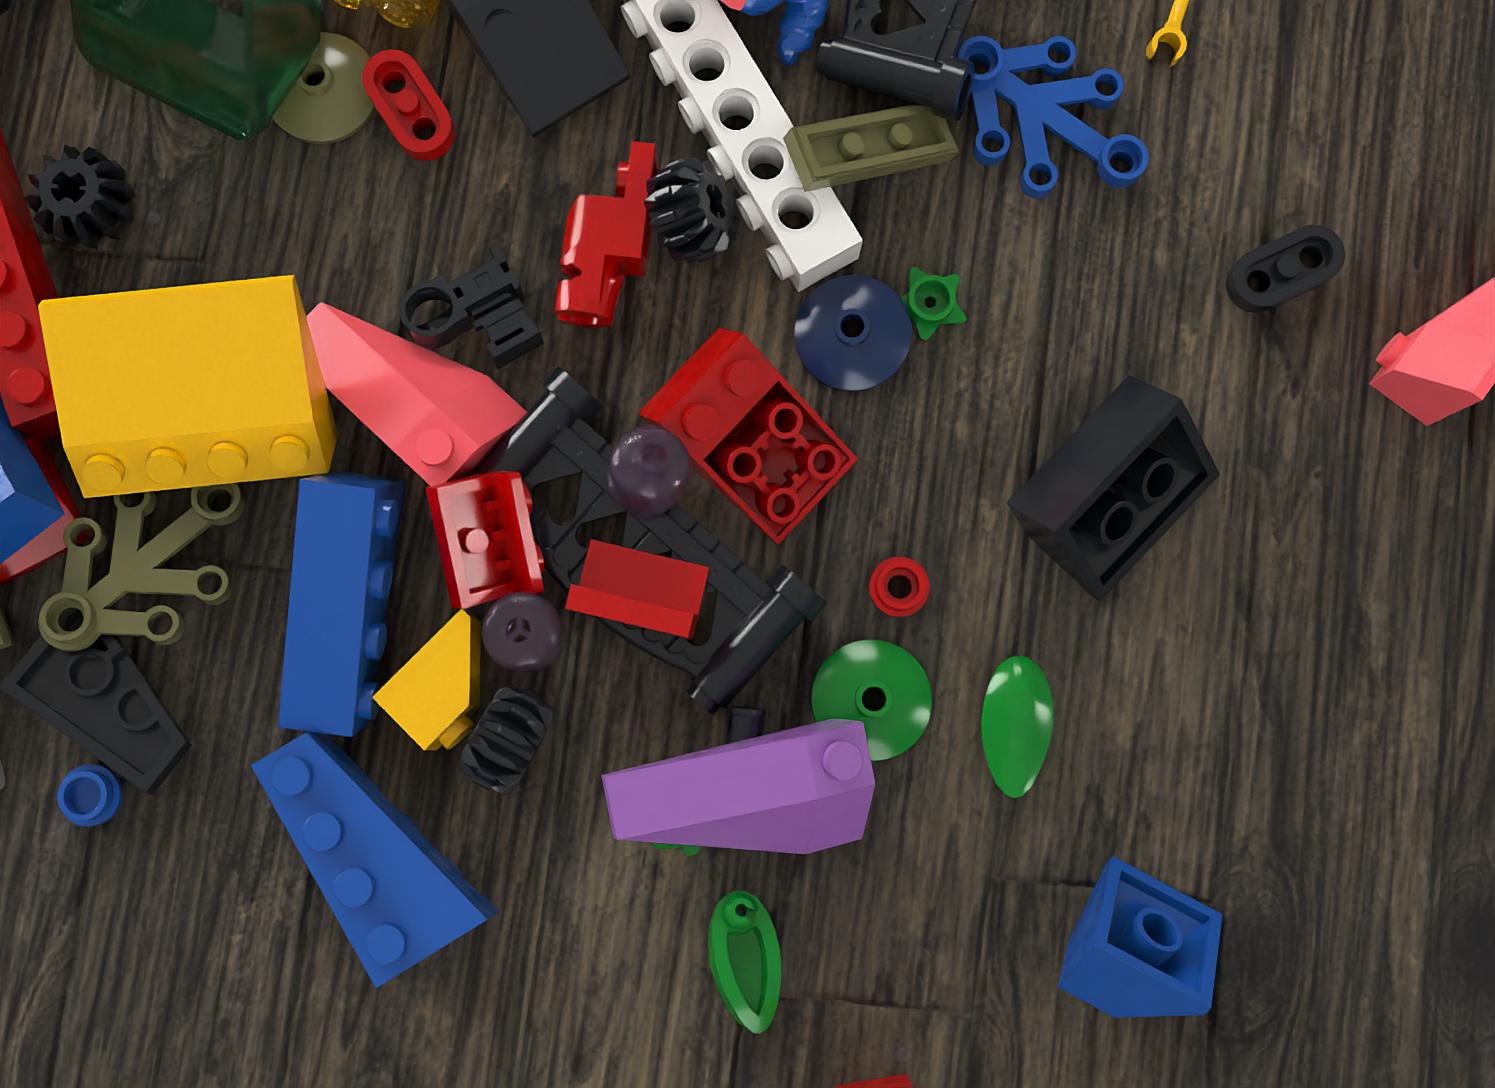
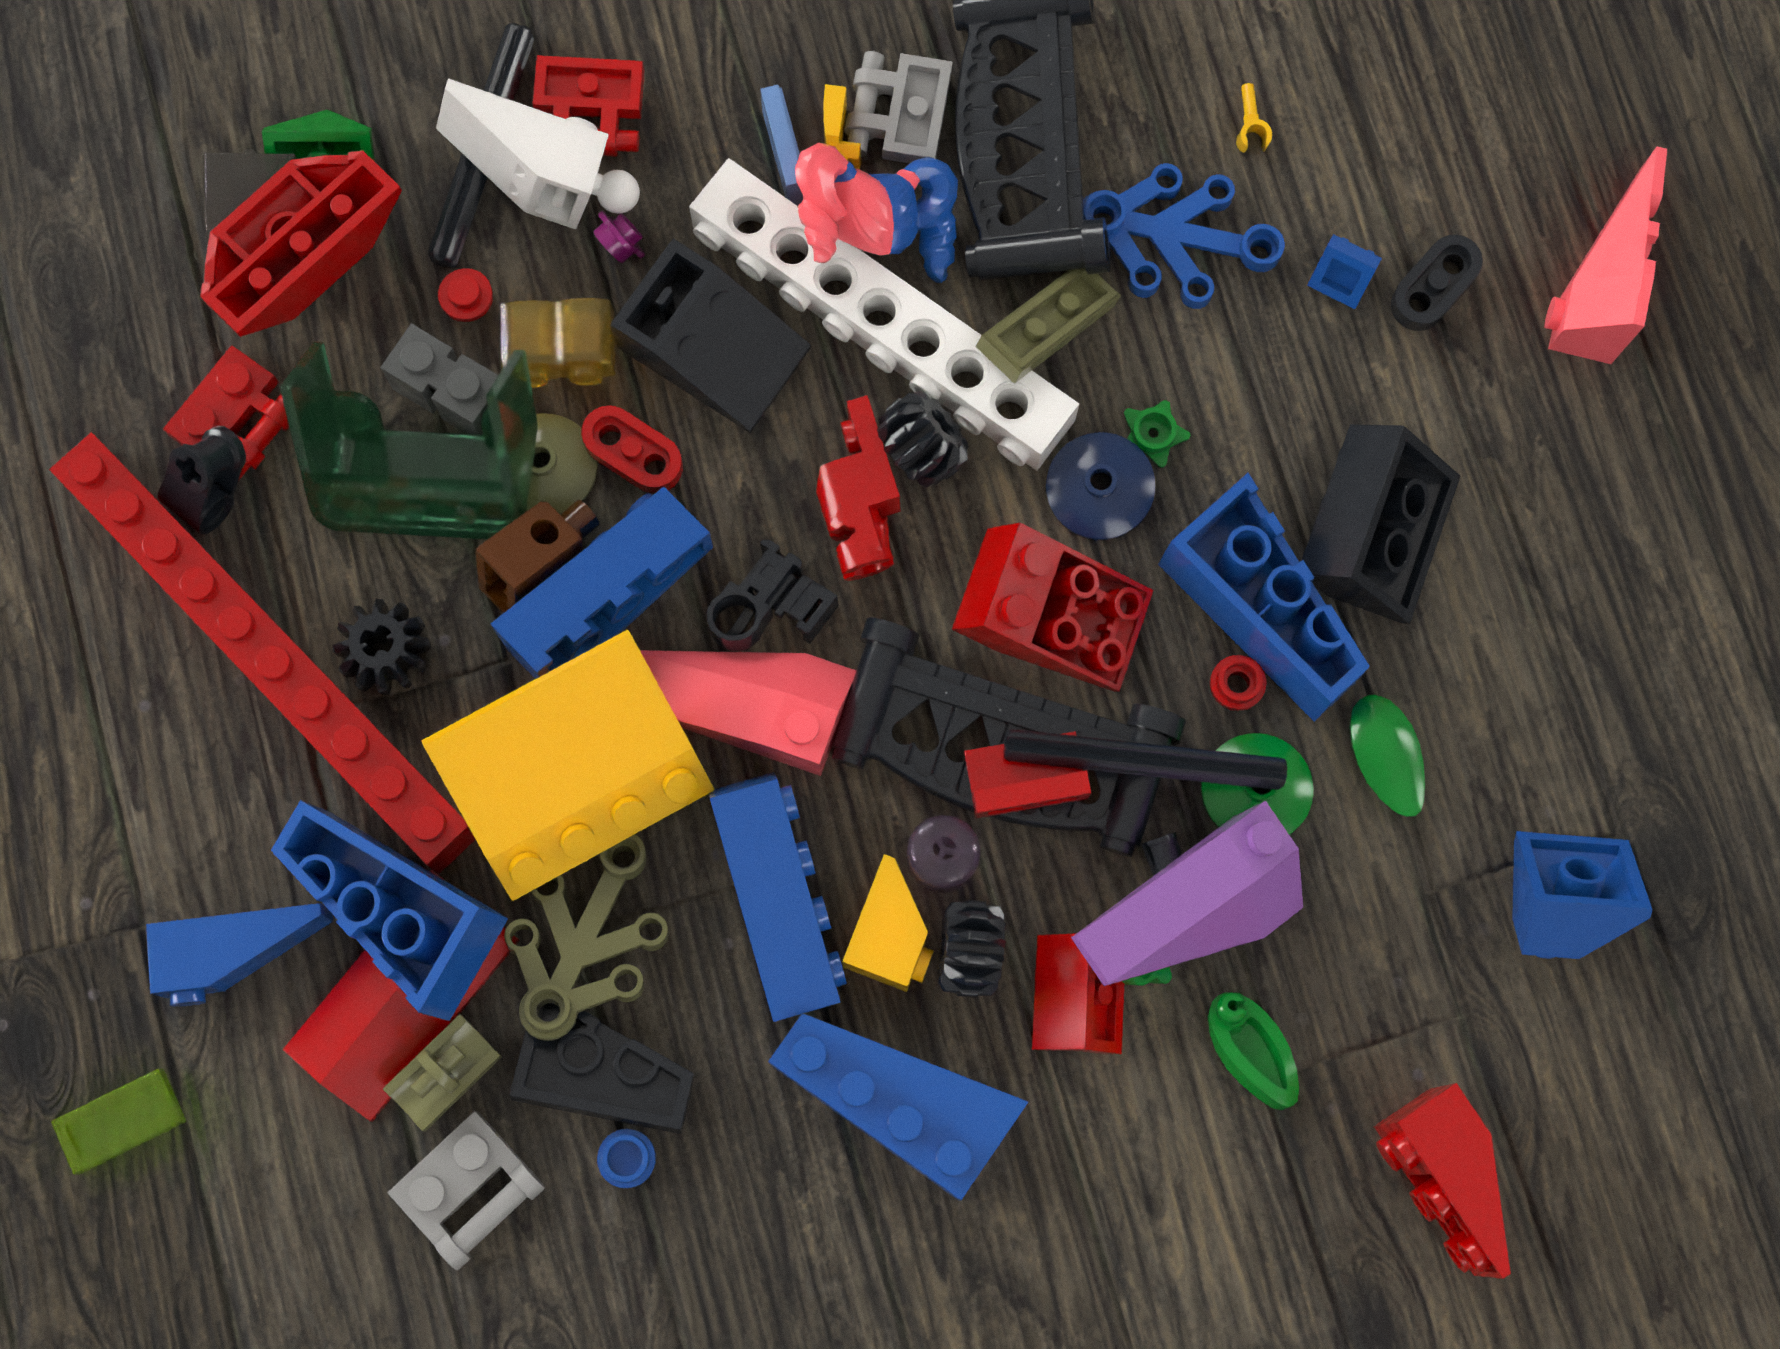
camera: 25 degrees left, 5 degrees down
red bracket [426,471,544,609] -> none
clear purple head [606,426,691,517] -> none
none -> reddish brown torso [476,500,599,613]
none -> blue wedge [491,487,713,679]
none -> black axle [1003,729,1287,790]
none -> red panel [1032,933,1124,1054]
none -> blue wedge [1158,473,1370,722]
none -> blue tile [1307,234,1382,309]

